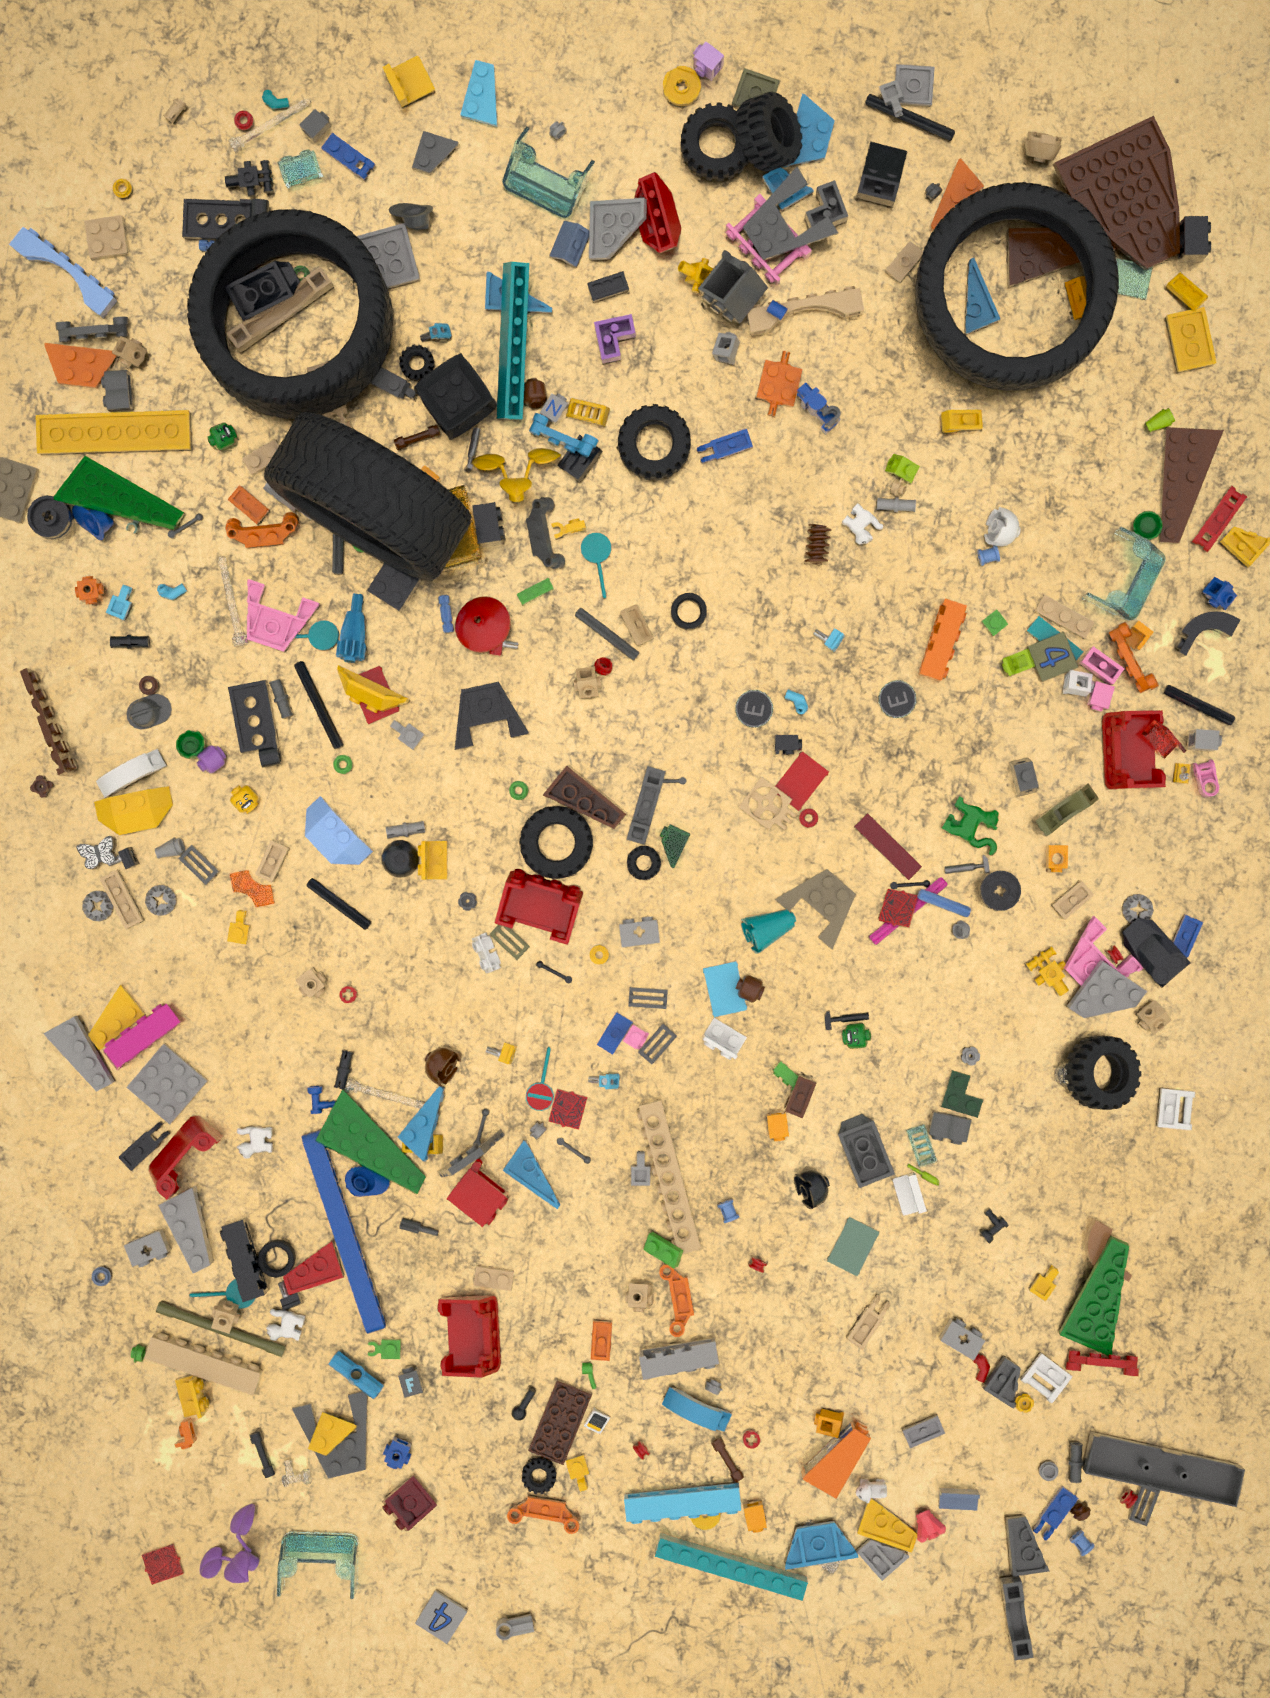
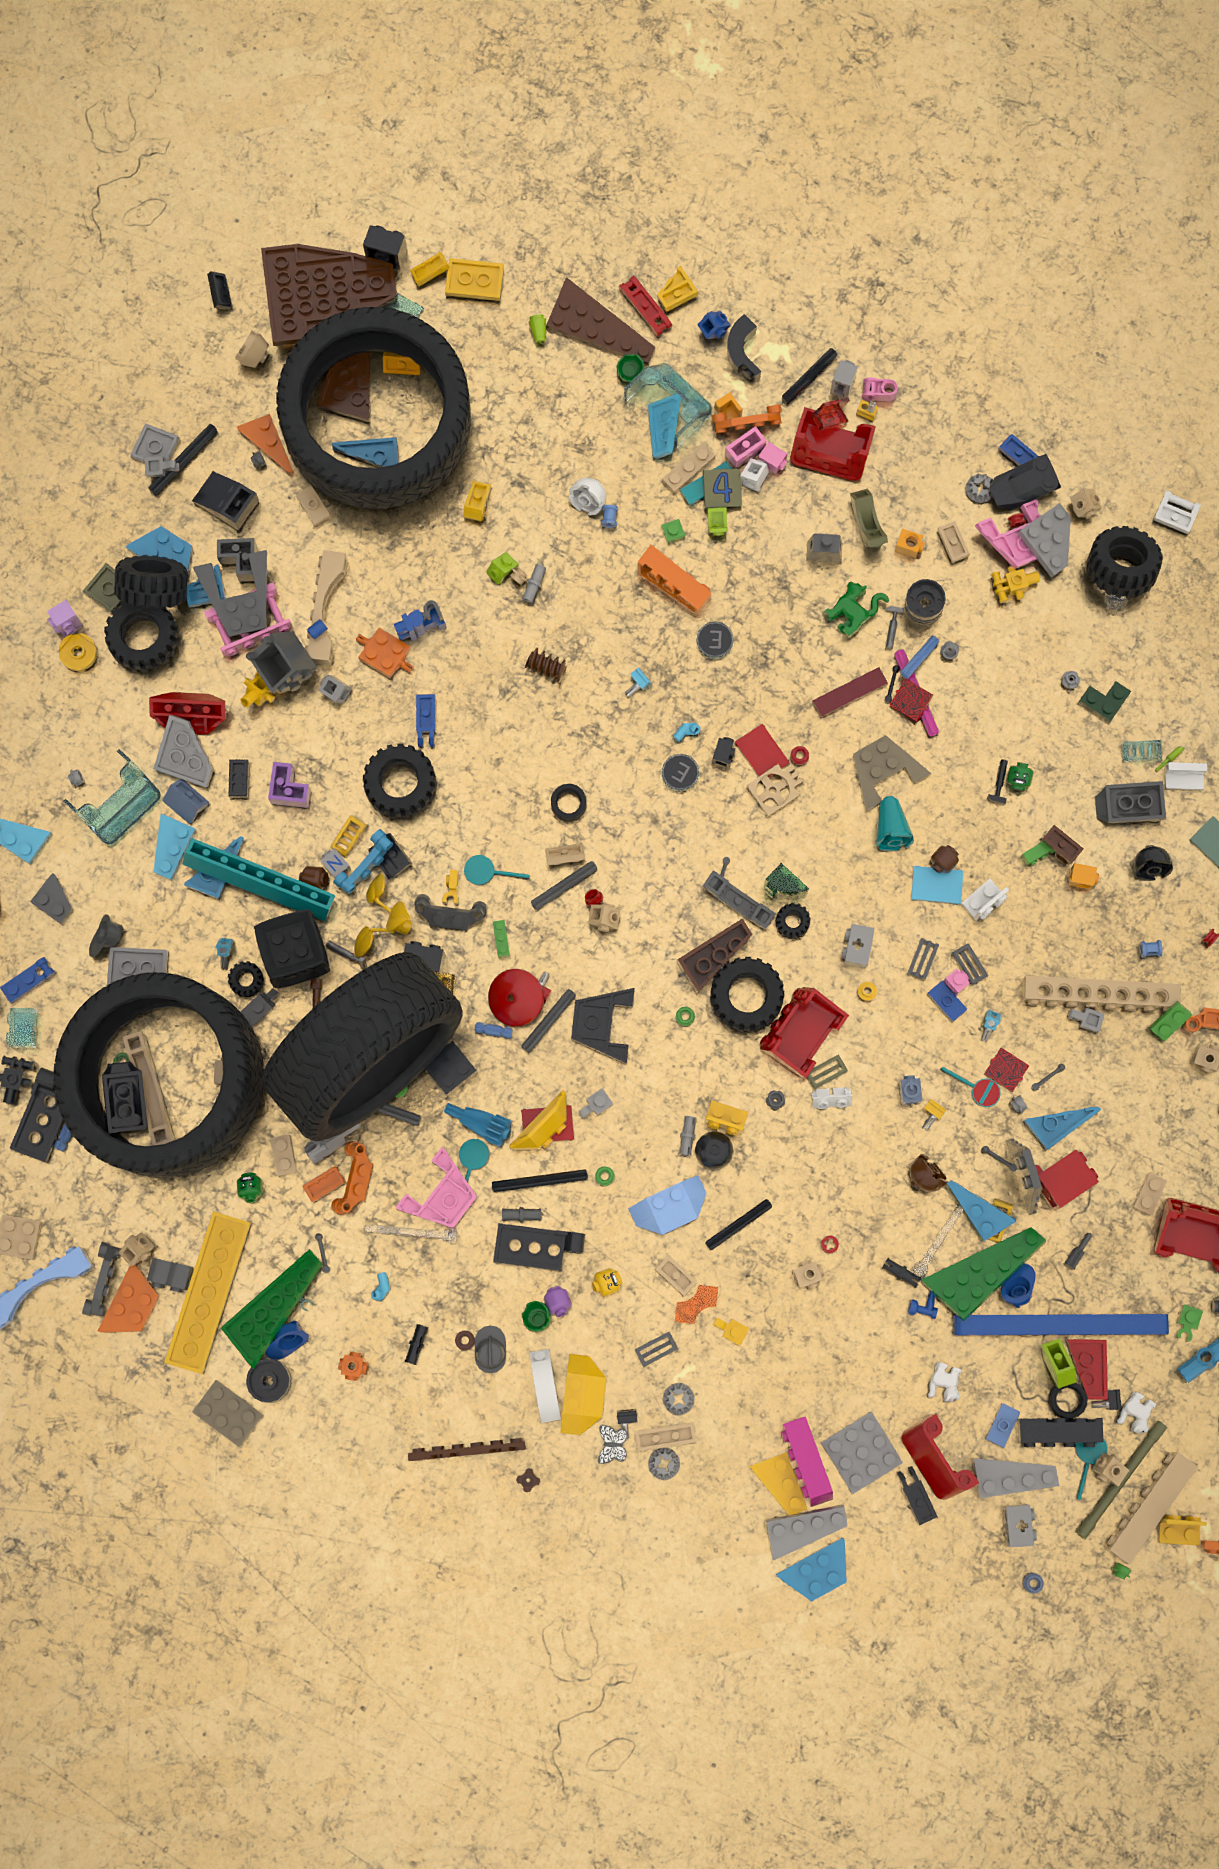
camera: 65 degrees left, 10 degrees down
medium azure plate [106,585,132,620] -> none
light grey cone [155,837,185,859] -> none
black hinge [536,961,572,984] -> none
white animal [842,503,883,545] -> none
dark grey brick [928,1111,972,1145] -> none
none -> medium azure wing [153,814,196,881]
none -> black plate [207,271,232,310]
none -> dark grey axle [521,989,576,1053]
none -> medium azure wing [648,394,682,459]
none -> dark azure wing [776,1537,847,1602]
none -> sand blue brick [899,1075,922,1105]
none -> medium blue plate [985,1403,1020,1448]
none -> lime brick [1042,1338,1077,1389]

